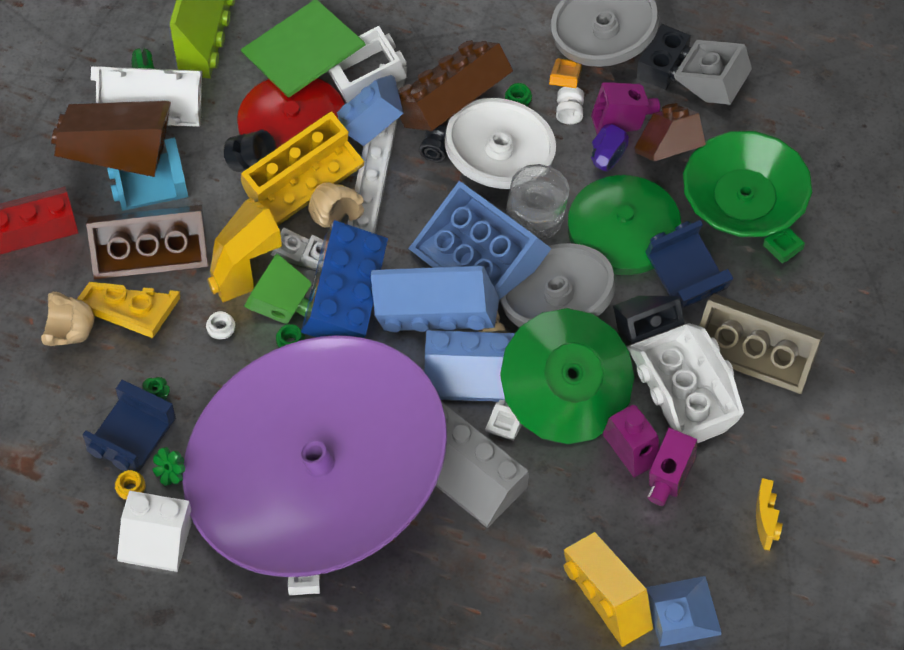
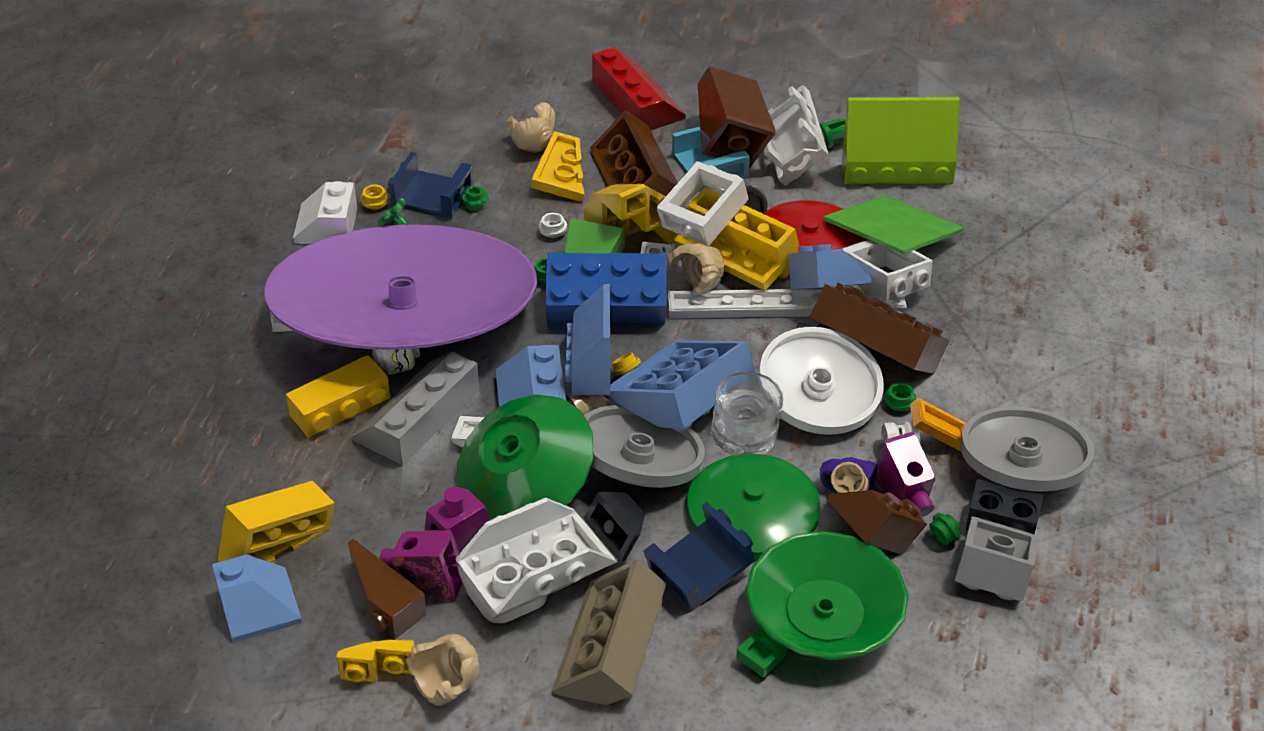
camera: 80 degrees right, 15 degrees down
none -> yellow brick [286,355,390,438]
none -> reddish brown slope [348,539,426,640]
none -> tan hair [406,634,480,706]
none -> white window [657,161,748,246]
none -> tan wheel [831,462,869,493]
none -> green plate [929,512,960,545]

